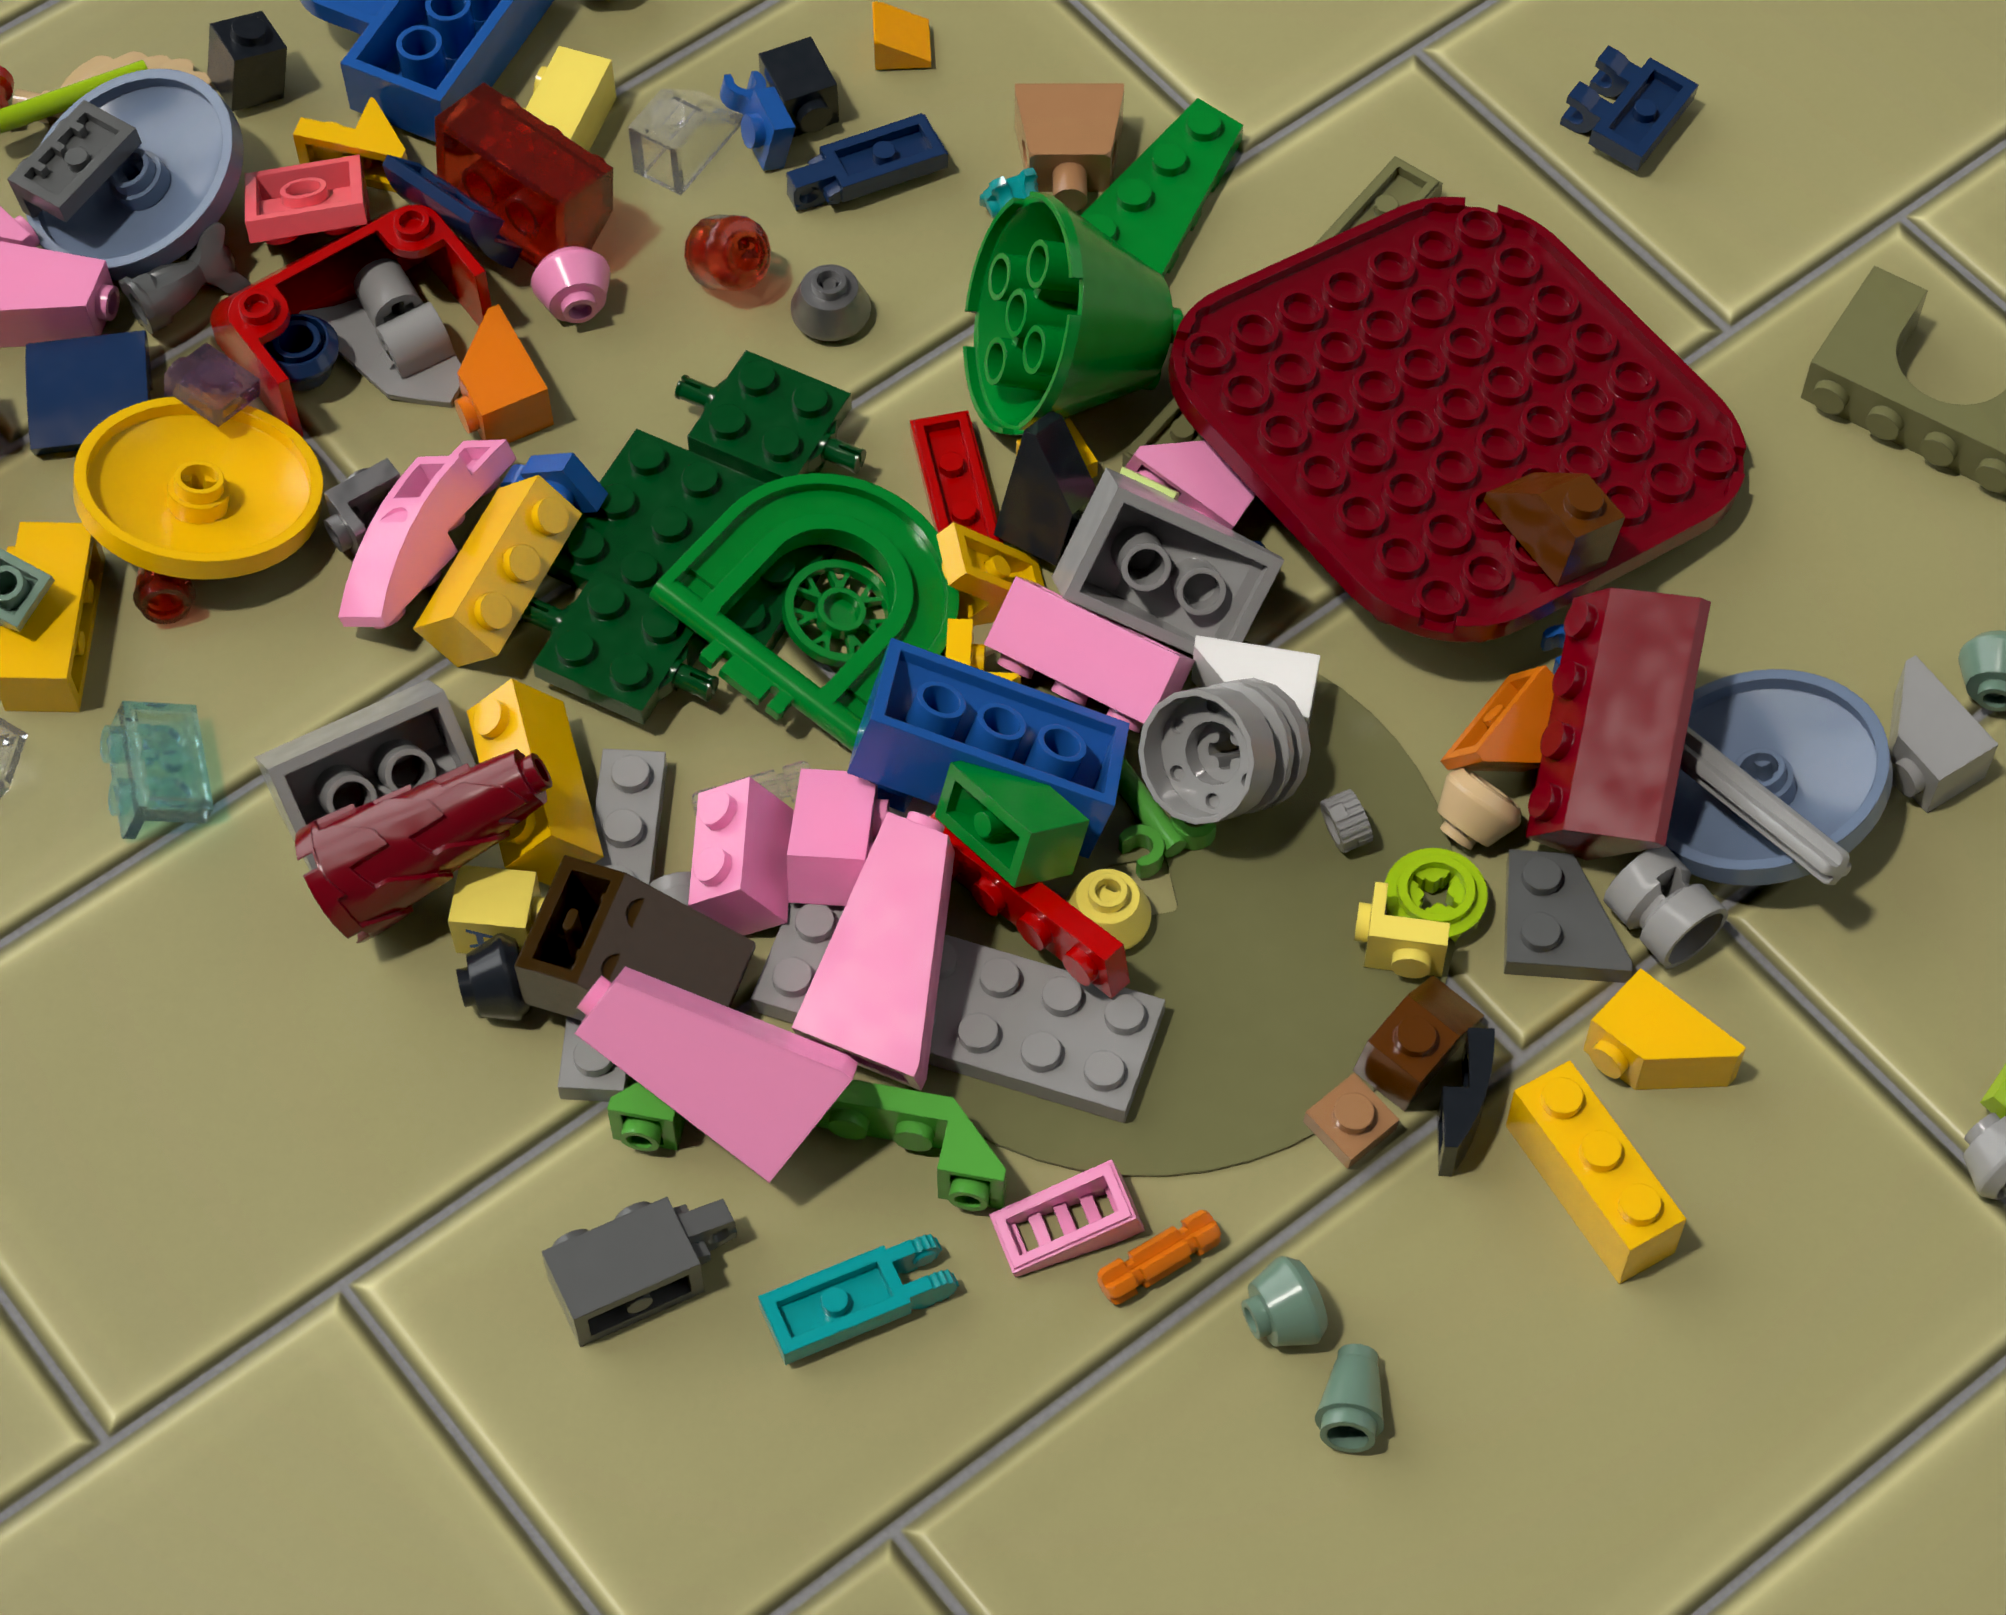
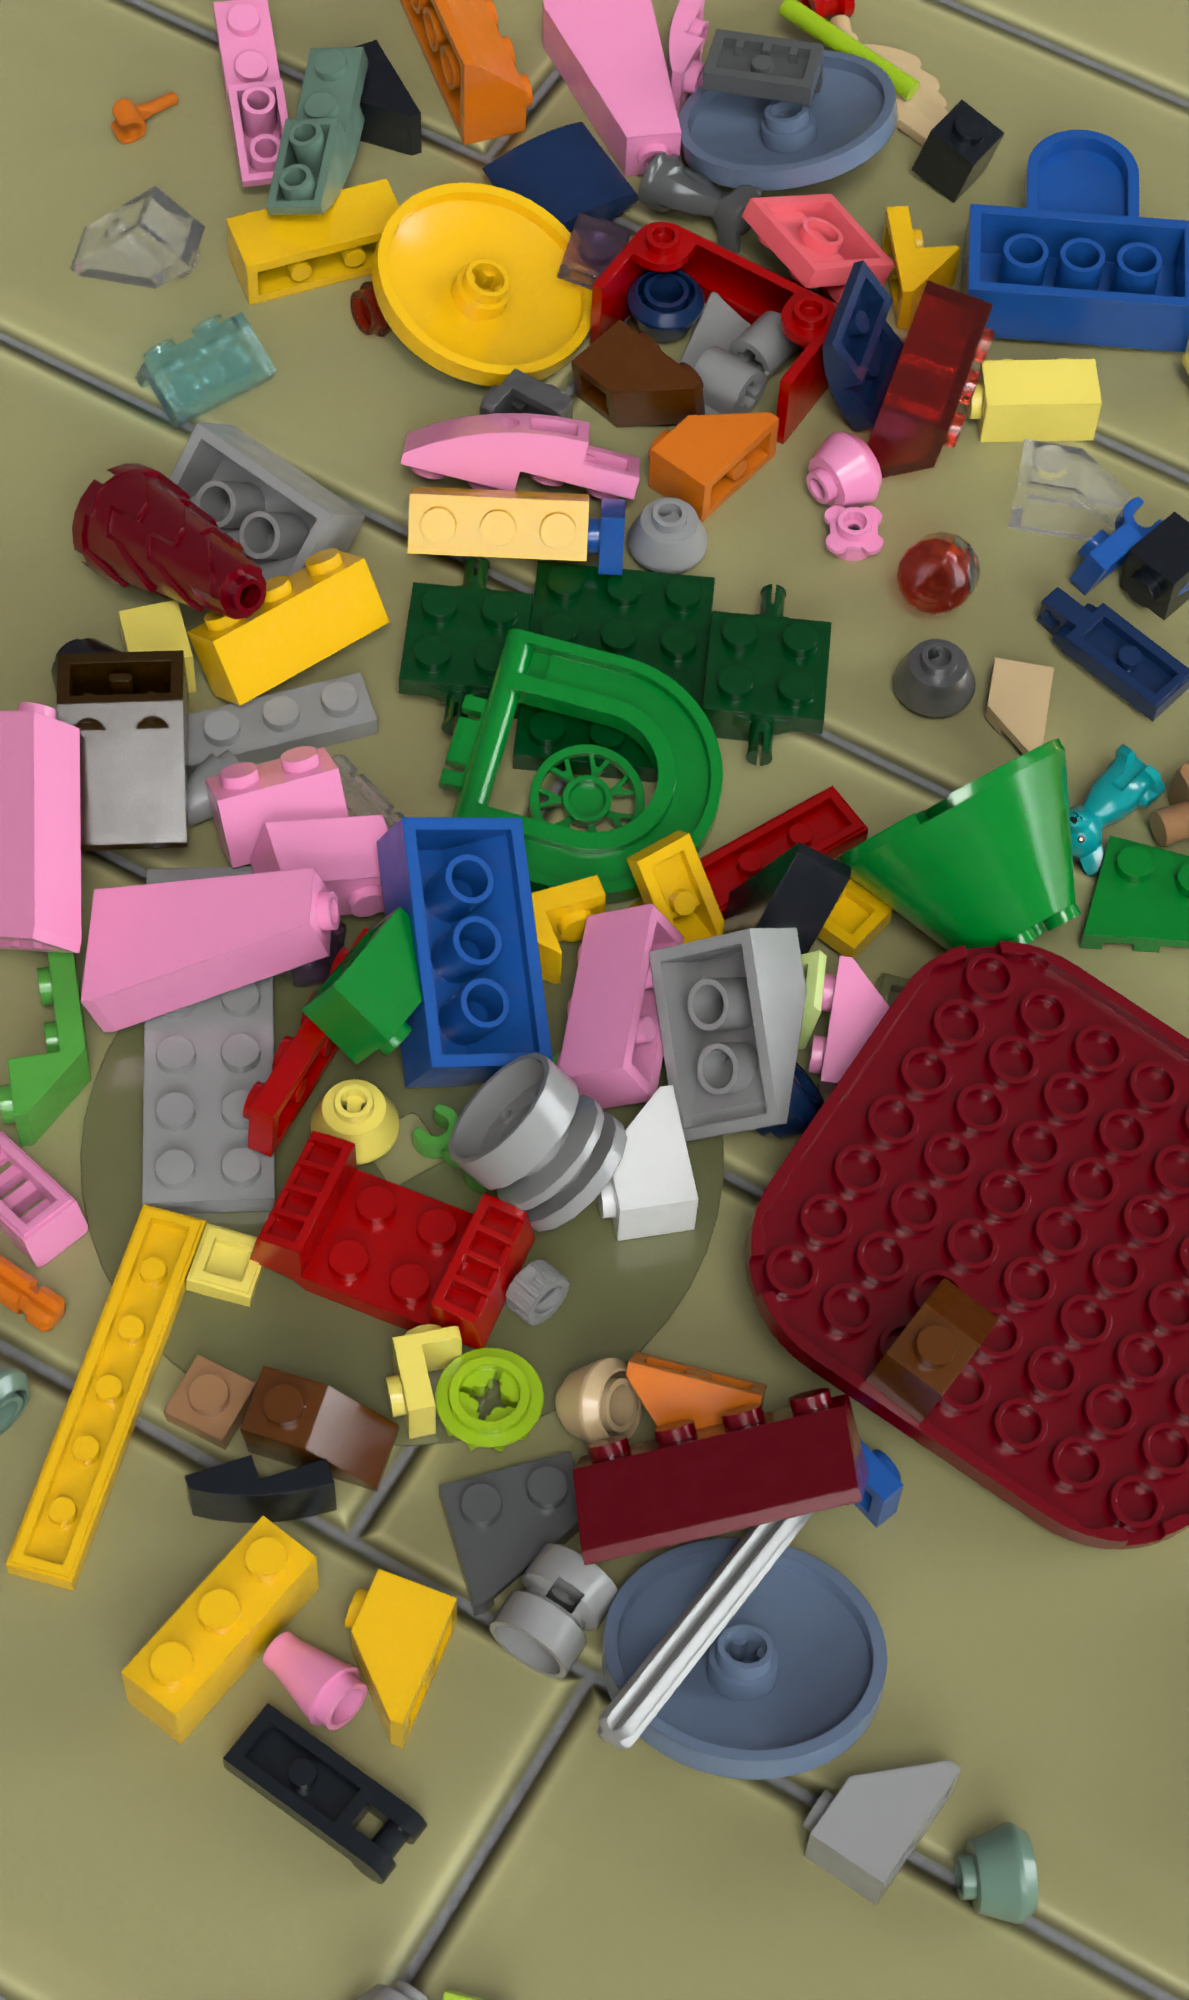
camera: 65 degrees right, 0 degrees up
none -> yellow tile [5,1204,207,1591]
none -> light yellow tile [186,1223,264,1307]
none -> black plate [223,1703,427,1884]
none -> red plate [250,1131,535,1349]
none -> bright pink cone [263,1631,368,1731]
none -> reddish brown slope [571,320,705,427]
none -> light grey cone [628,497,708,574]
none -> bright pink plate [824,505,884,561]
none -> tan tile [985,657,1054,754]

